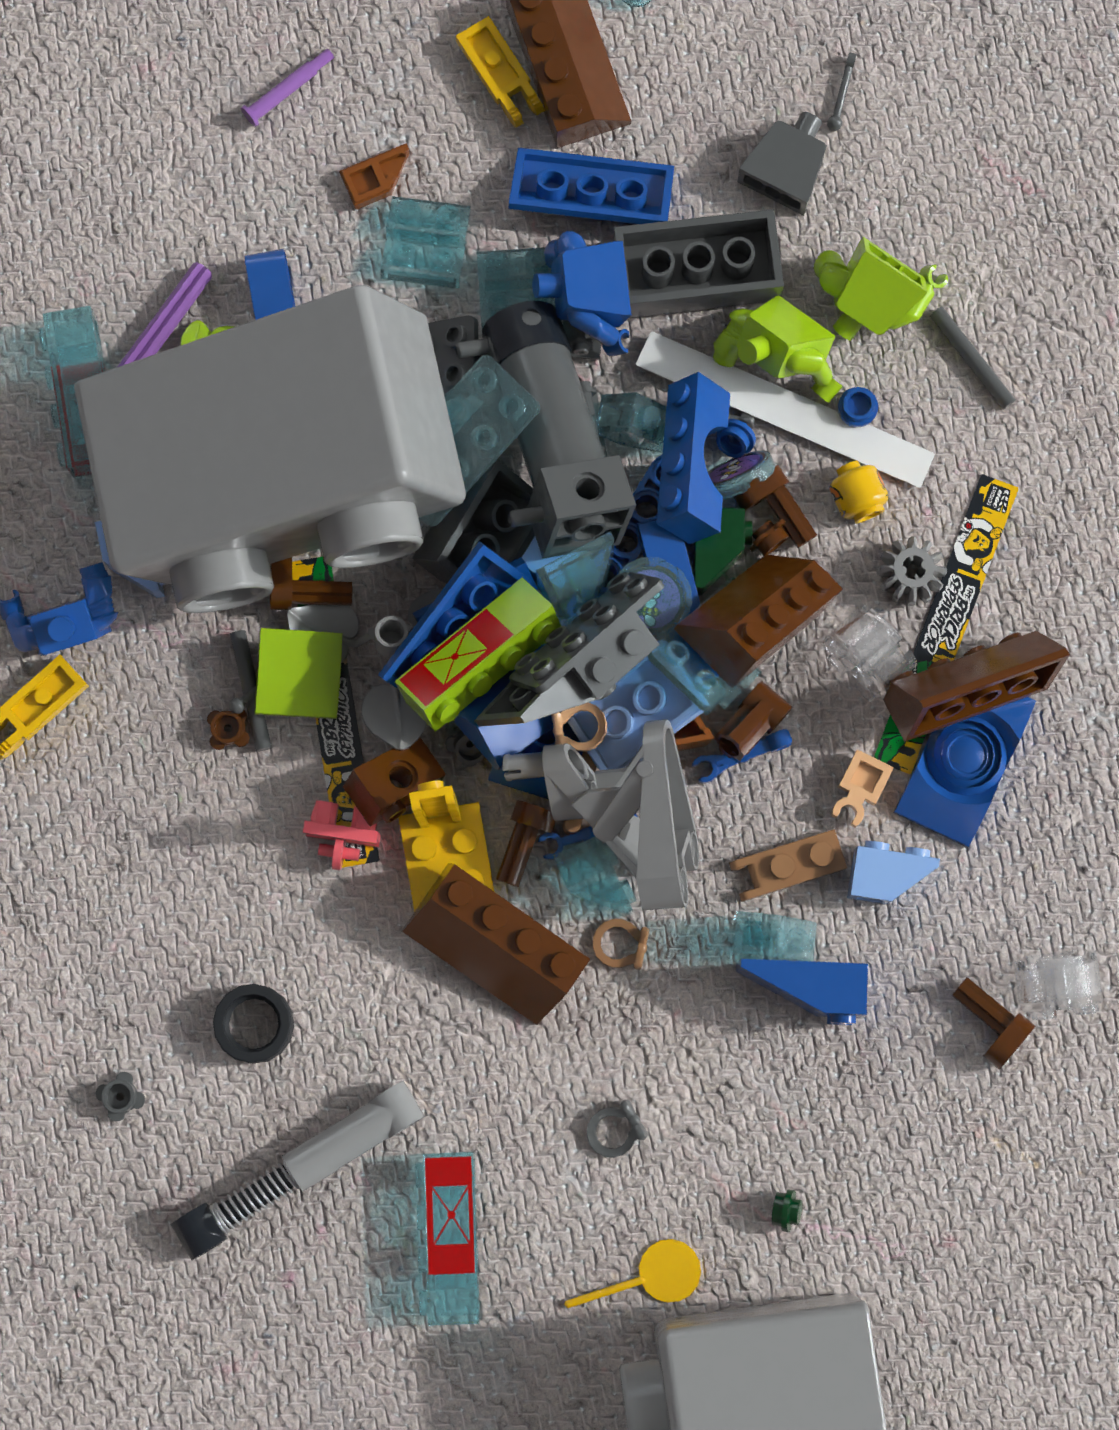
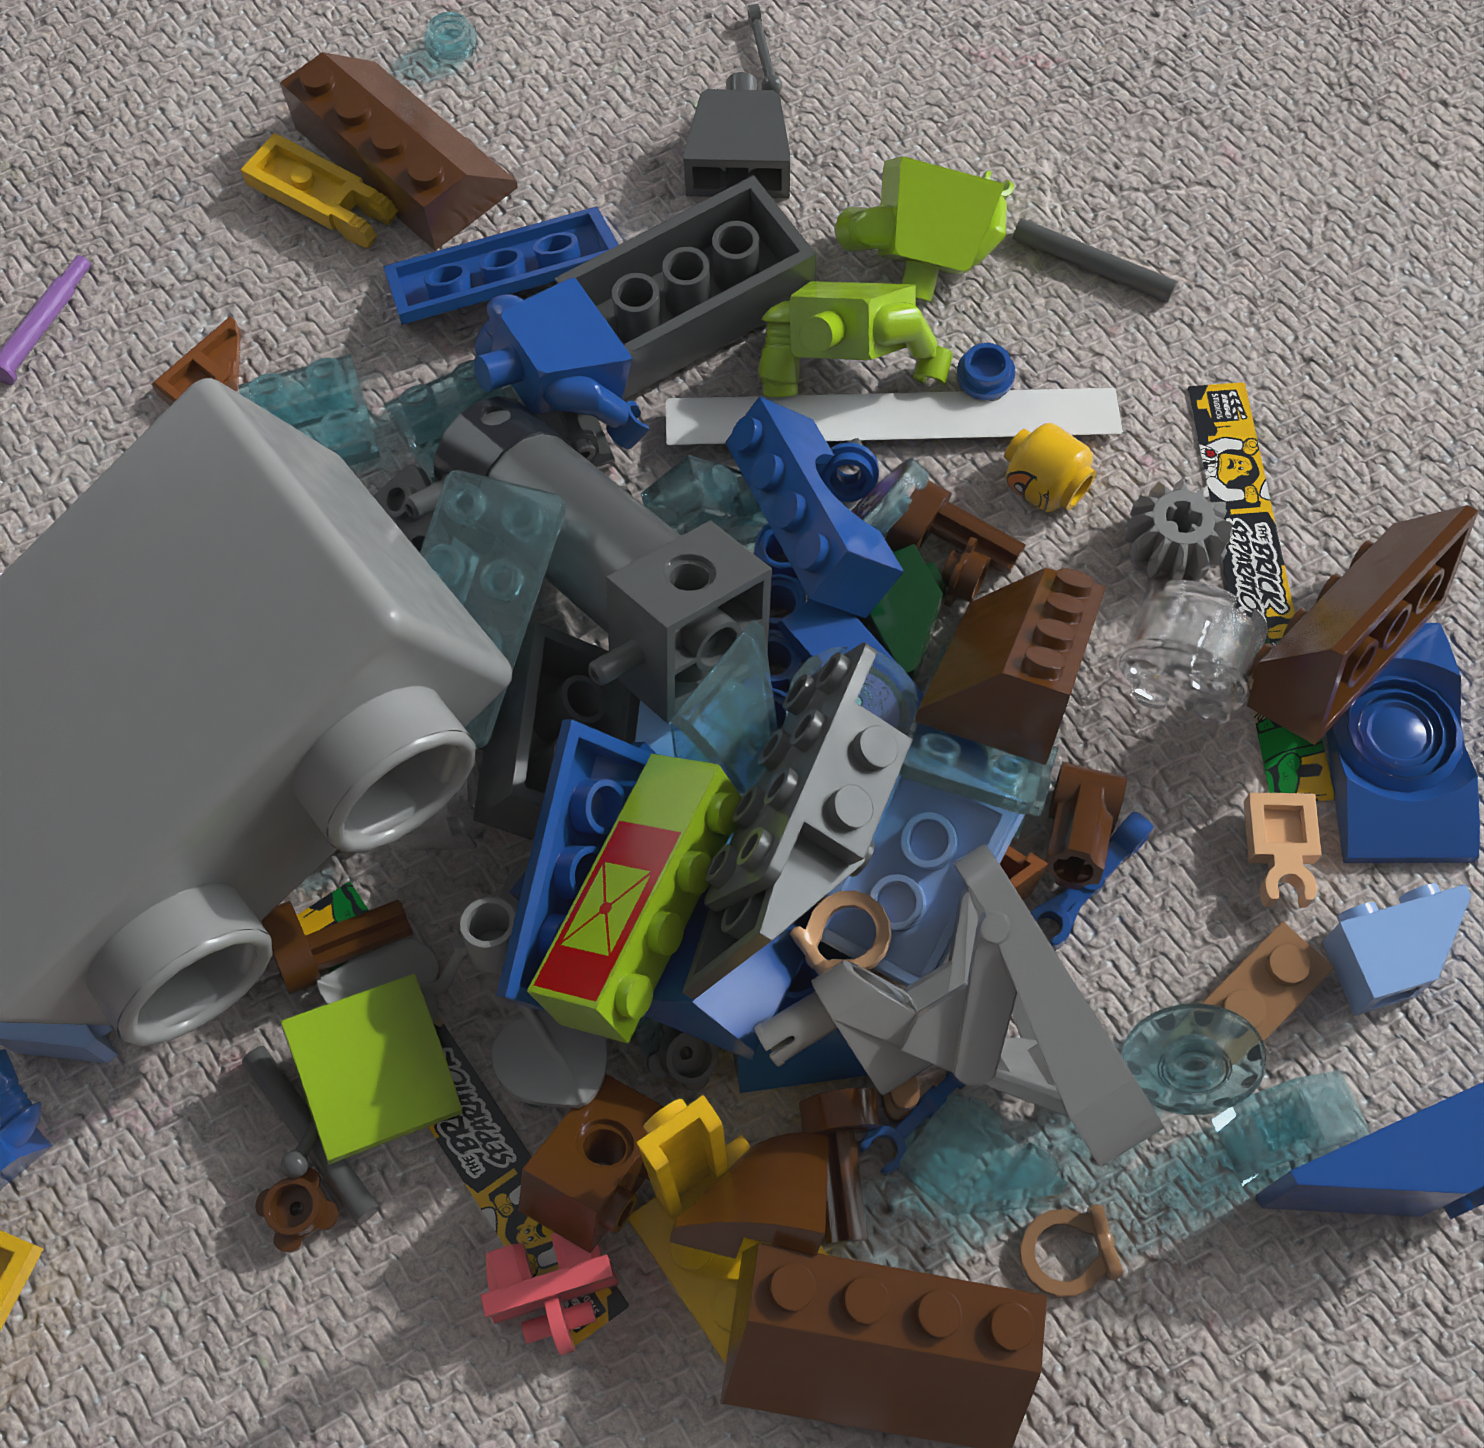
camera: 25 degrees left, 15 degrees down
none -> reddish brown slope [670,1132,829,1259]
none -> clear light blue dish [1122,1003,1267,1115]

